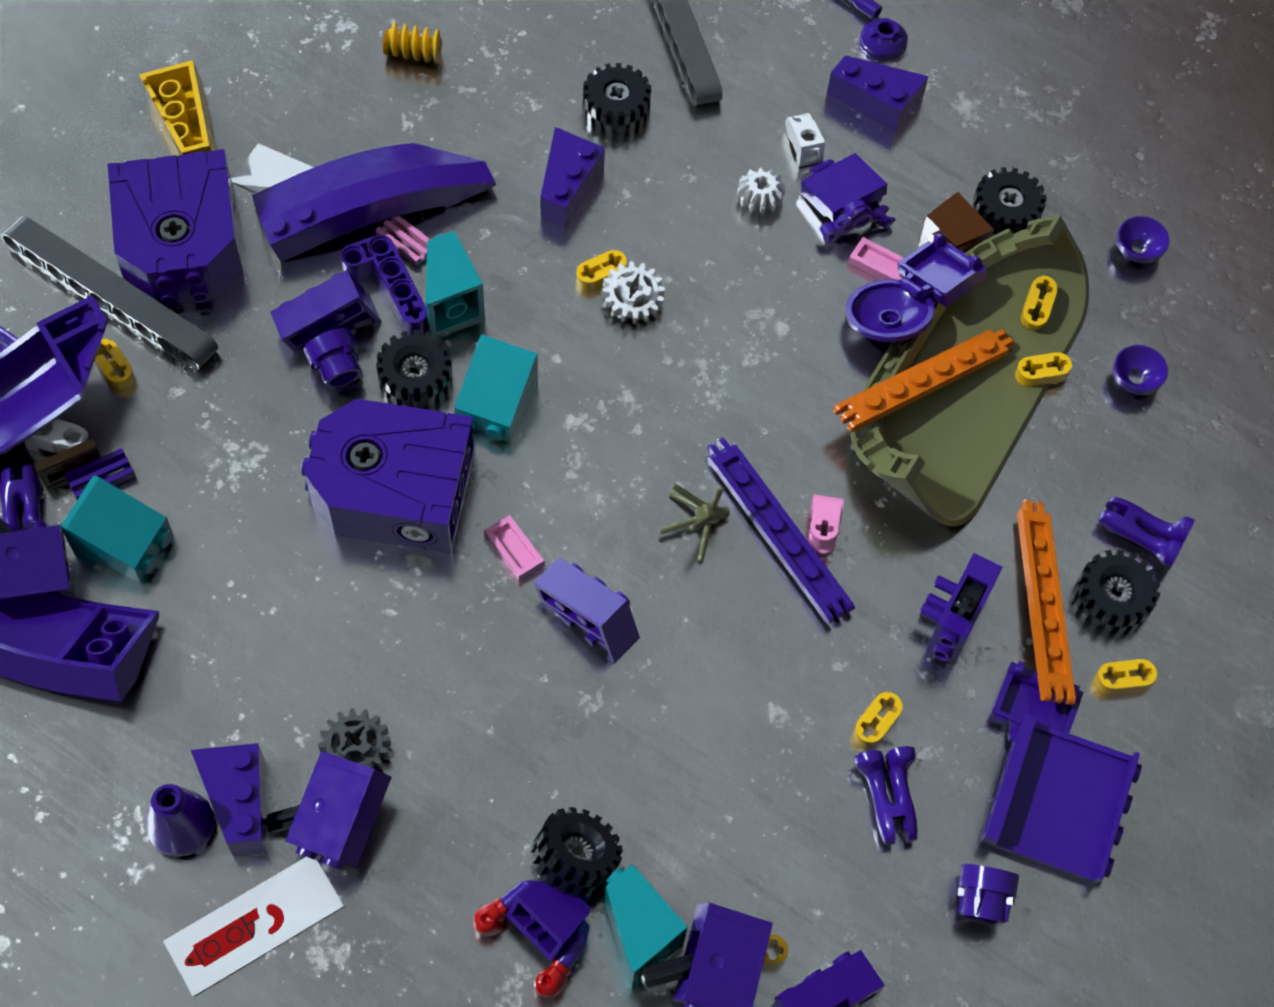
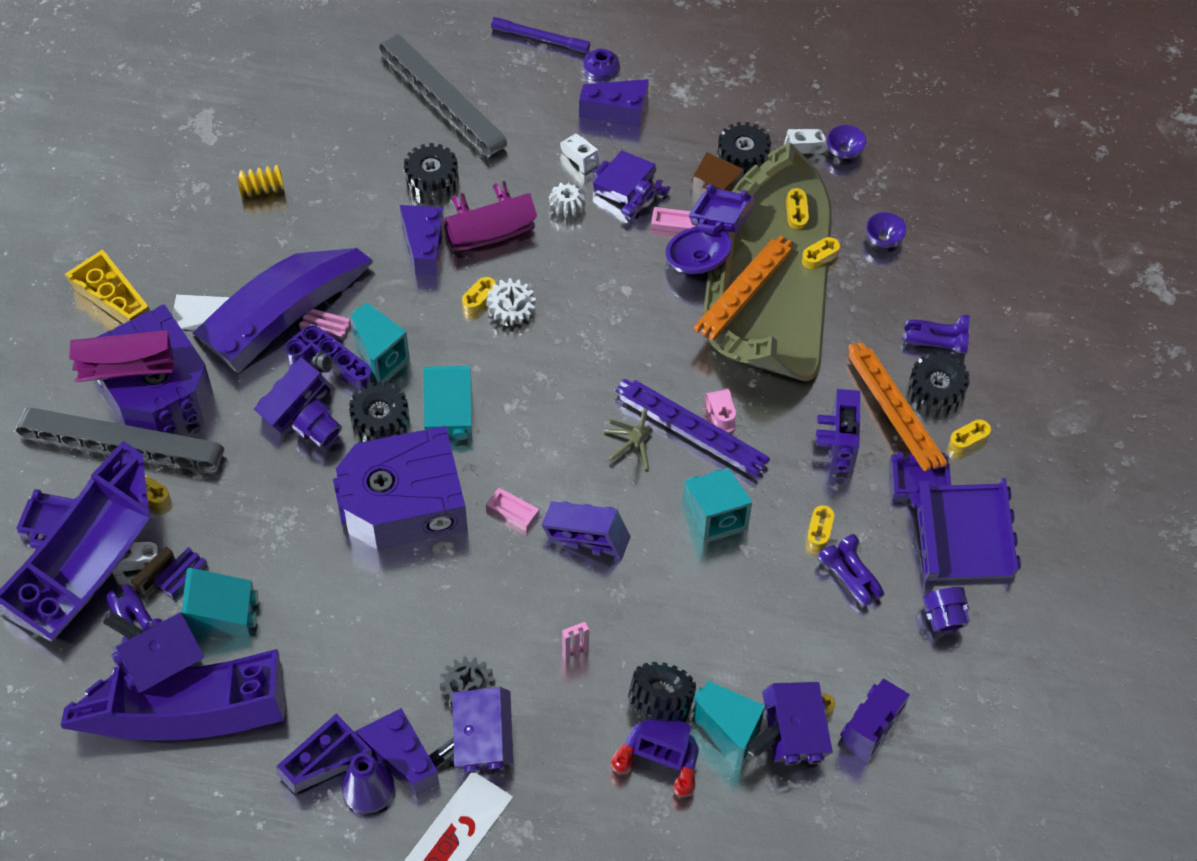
camera: 20 degrees left, 5 degrees down
none -> magenta piece [69,330,175,383]
none -> dark purple wedge [276,713,372,793]
none -> dark grey plate [312,352,333,374]
none -> magenta piece [444,181,537,251]
none -> bright pink tile [562,622,589,661]
none -> teal slope [683,468,752,541]
none -> white leg [784,129,828,155]

